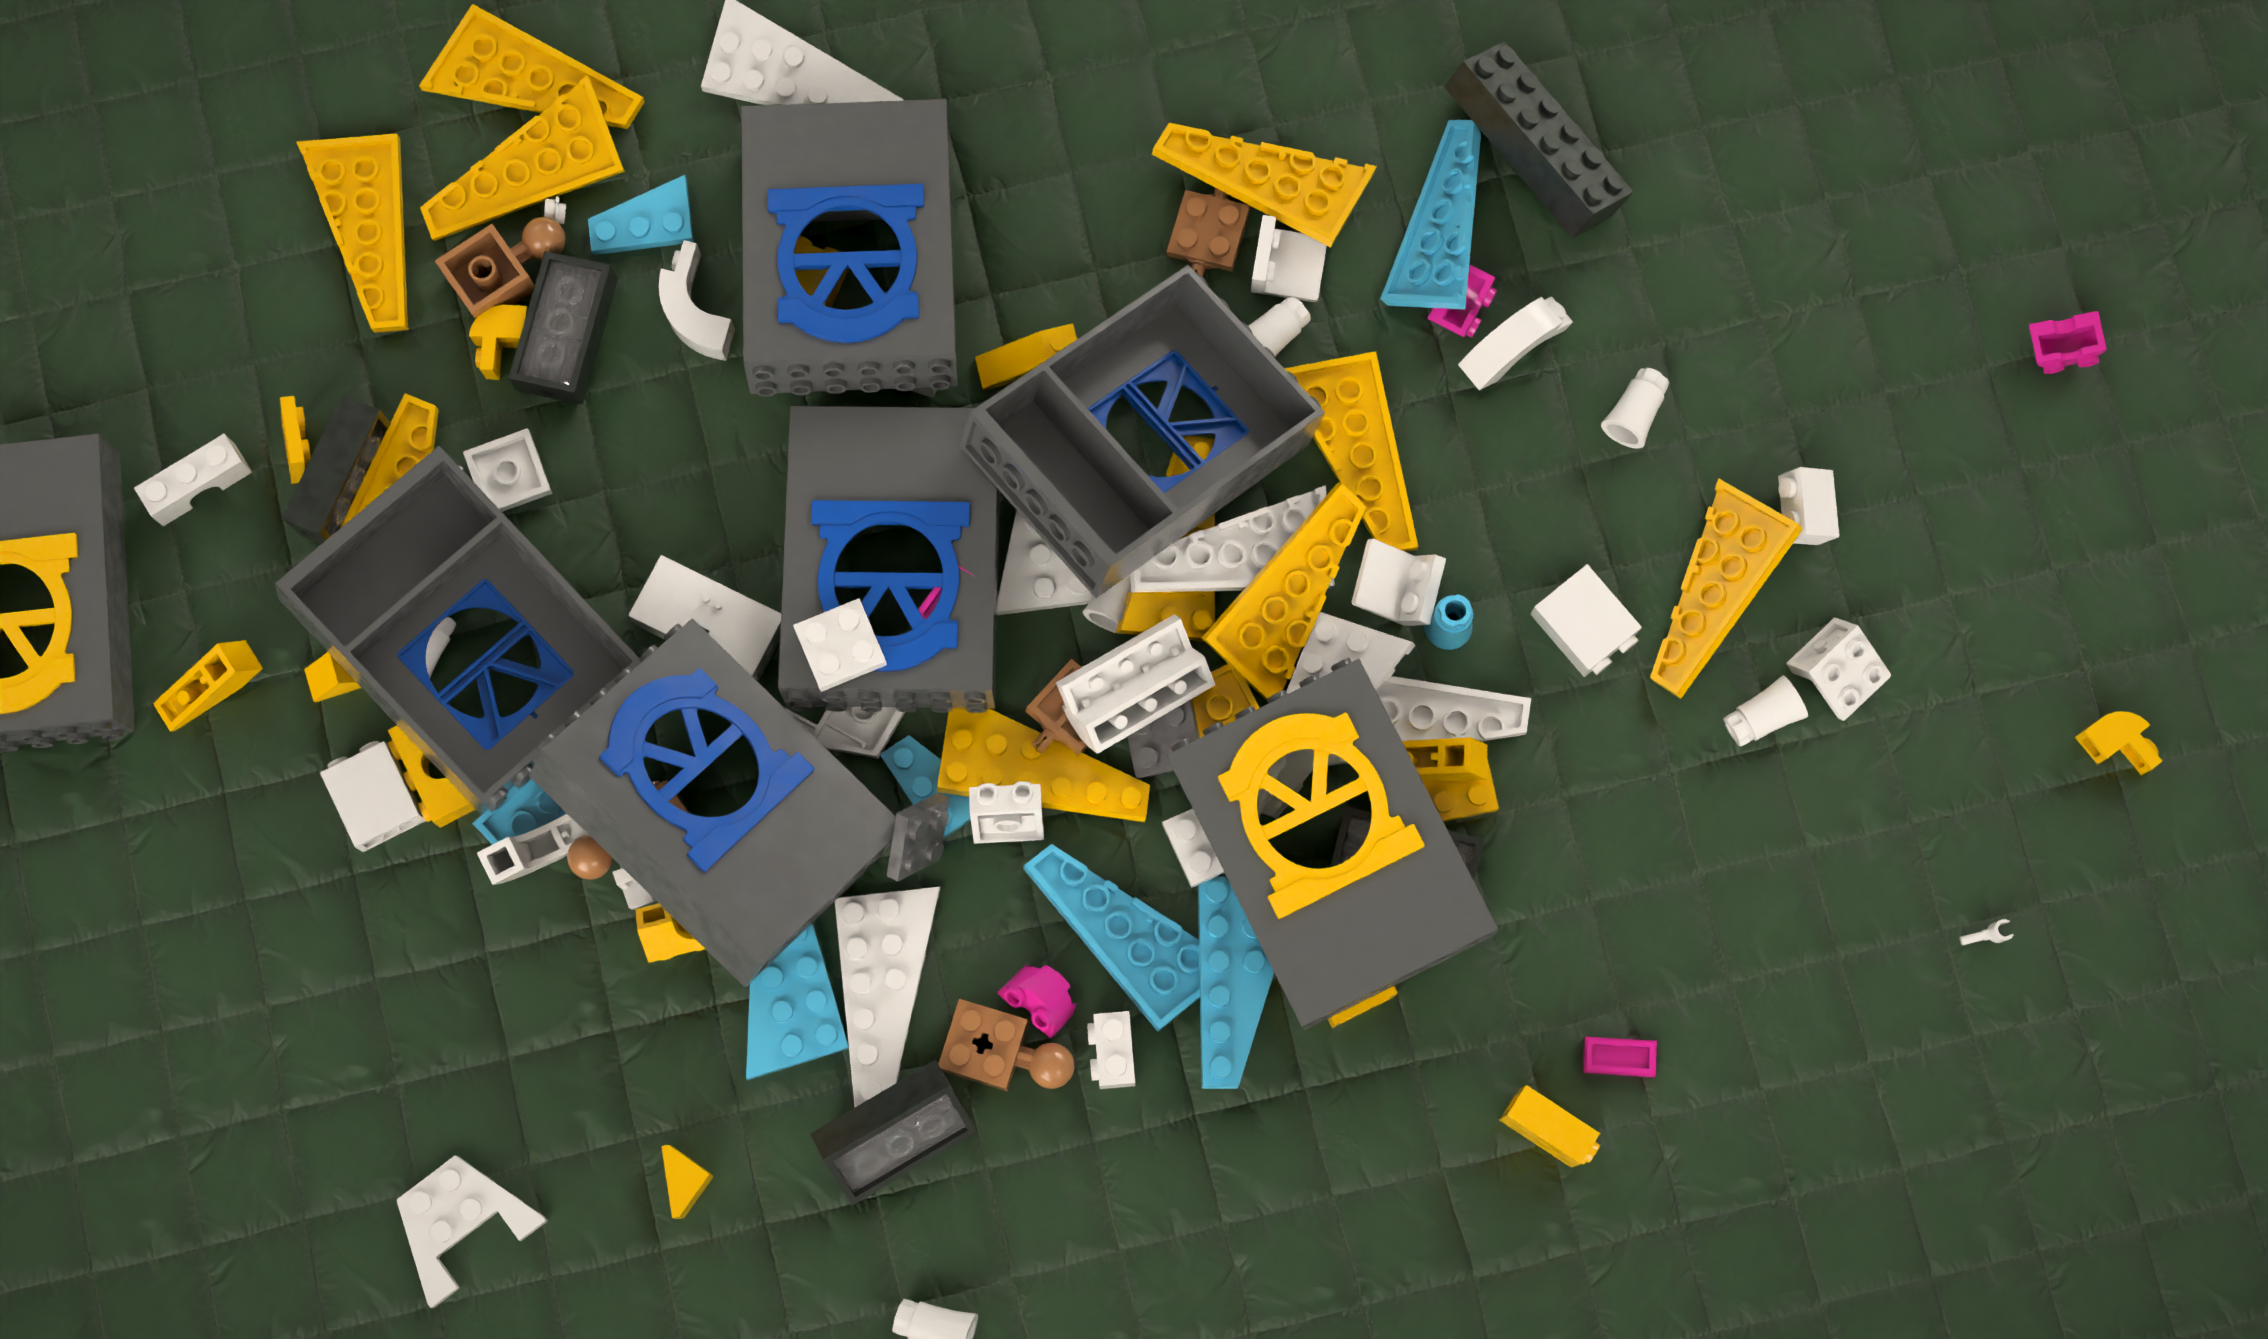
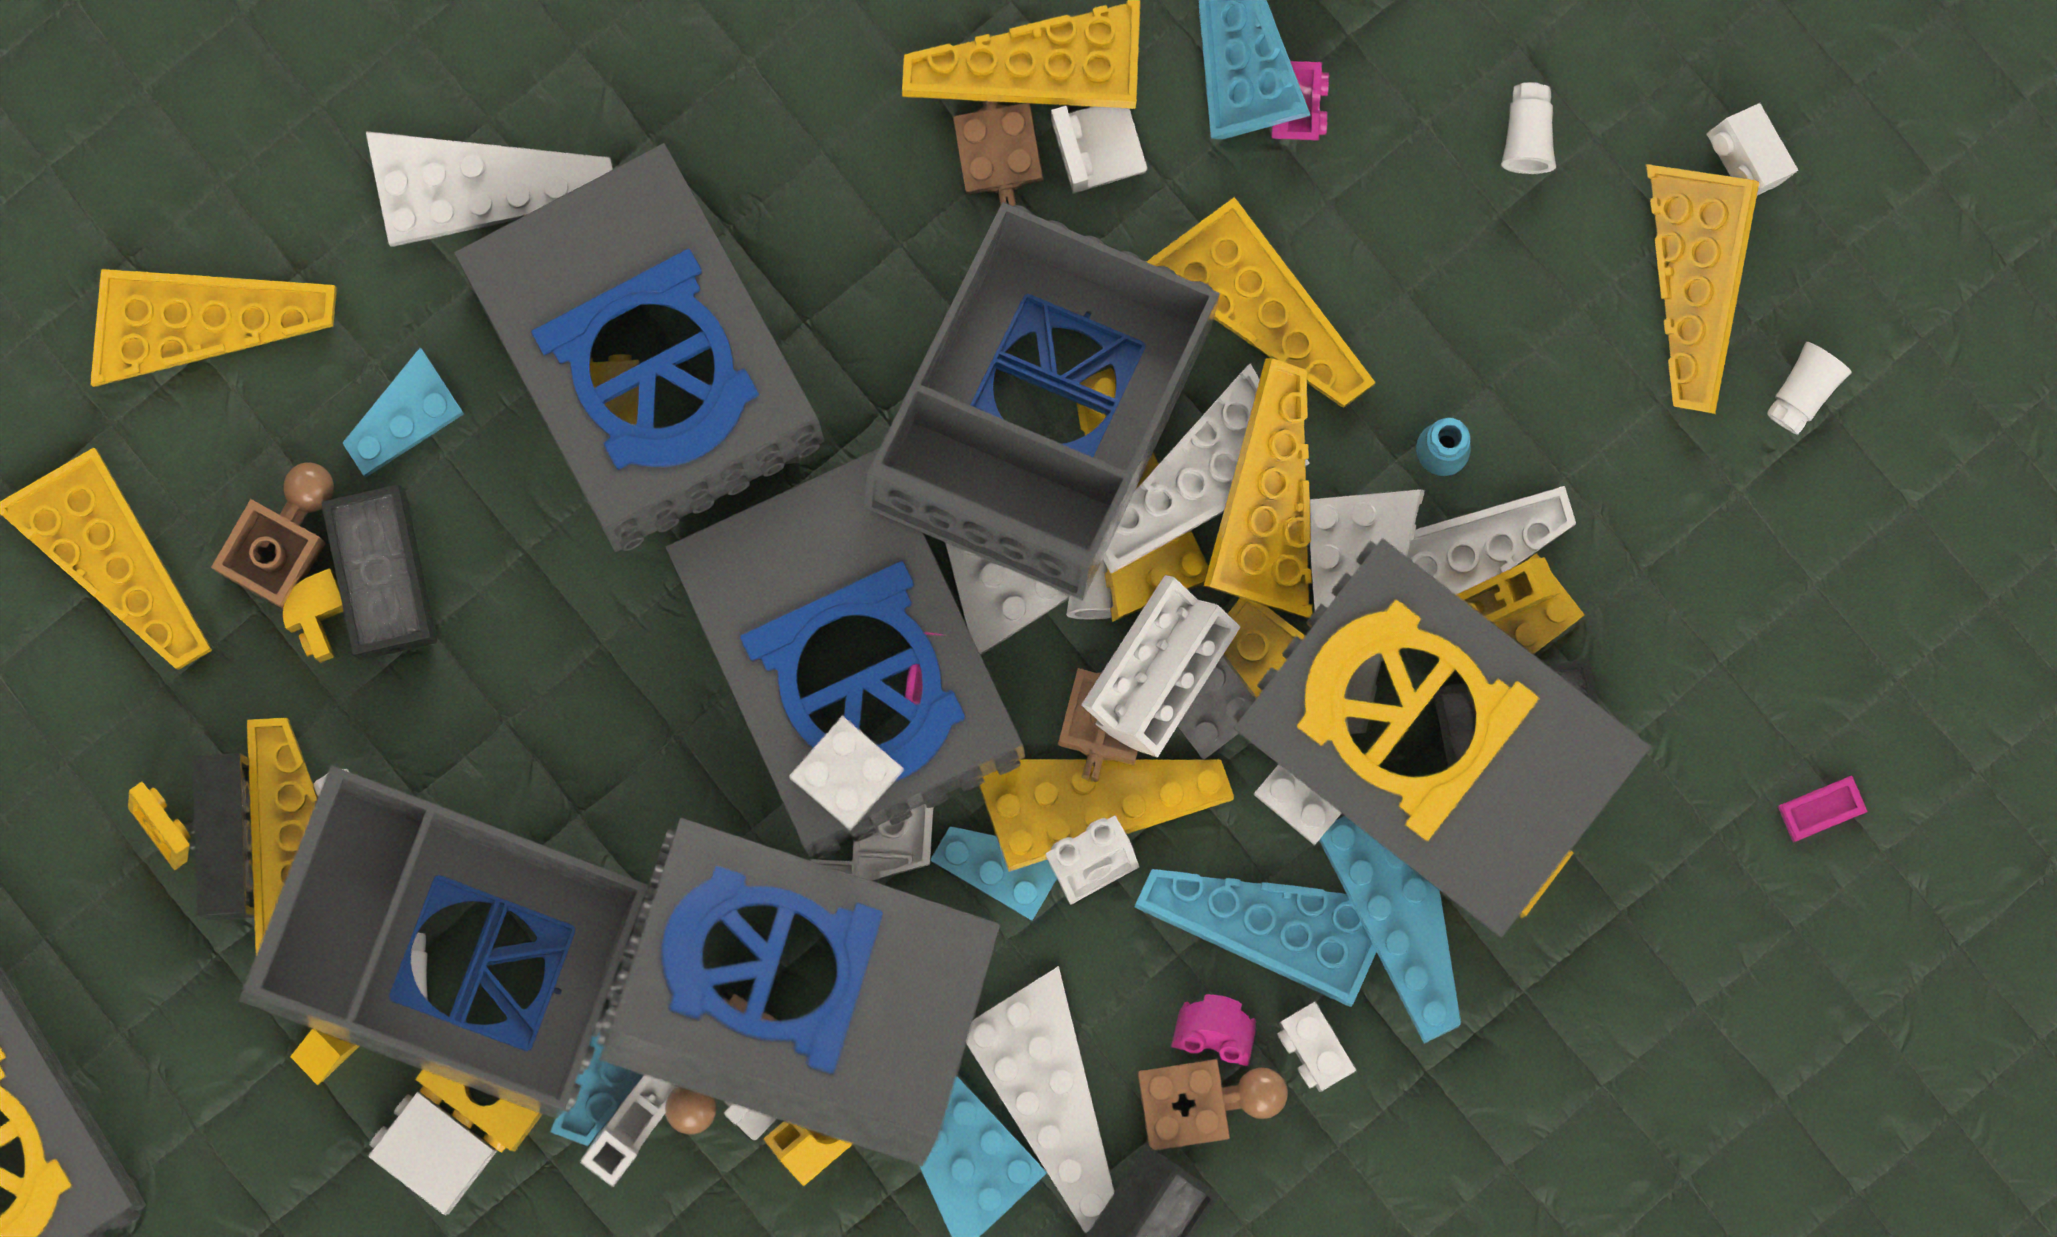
camera: 25 degrees left, 5 degrees up
white arch [134,434,252,526] -> none
yellow slope [153,640,263,732] -> none
yellow wing [420,75,625,241] -> none
white plate [463,428,552,512] -> none
white plate [544,196,566,224] -> none
white brick [628,555,781,682] -> none
white arch [659,240,735,361] -> none
flat silver plate [887,793,950,881] -> none
yellow slope [975,323,1077,391] -> none
white plant [1248,296,1311,357] -> none
white bracket [1352,539,1446,626] -> none
white arch [1458,297,1573,391] -> none
yellow brick [1499,1085,1600,1168] -> none
white brick [1530,564,1642,677] -> none
white bracket [1786,617,1891,721] -> none

